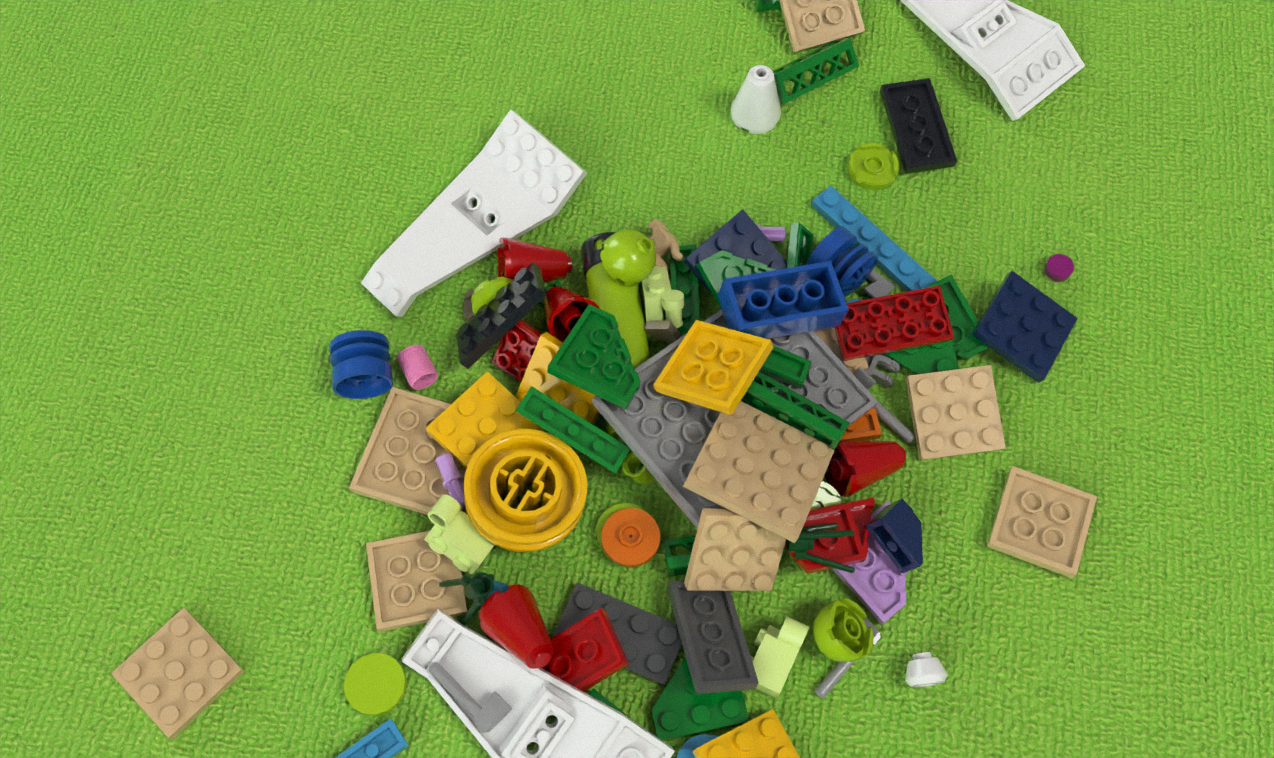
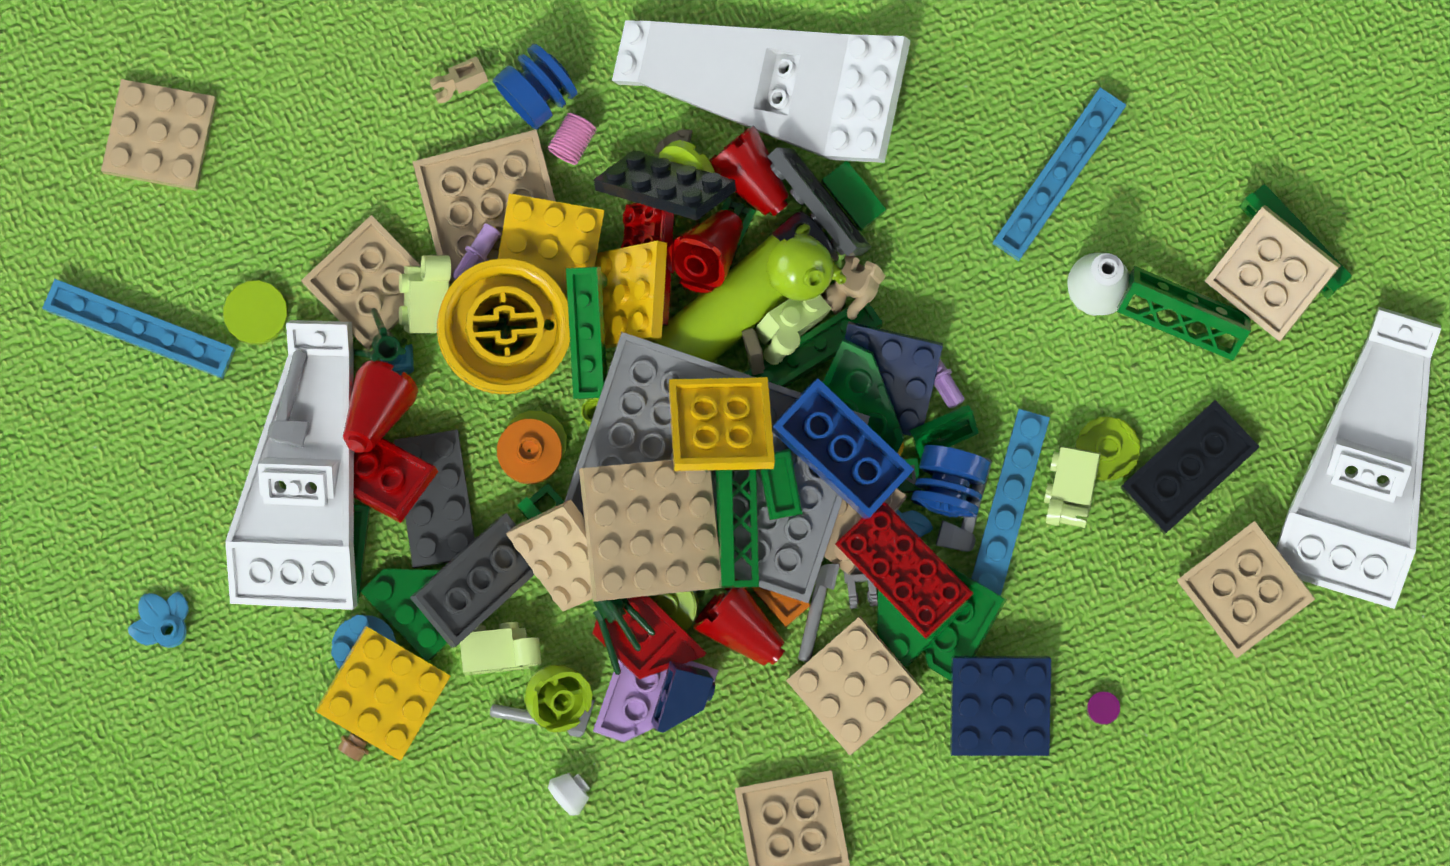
camera: 55 degrees right, 15 degrees up
green plate [547,304,641,410] -> none
none -> tan plate [429,57,488,103]
none -> dark grey plate [768,148,872,256]
none -> green tile [822,161,887,231]
none -> dark azure plate [993,87,1126,261]
none -> yellowish green hinge [1044,446,1101,529]
none -> tan plate [1177,521,1316,658]

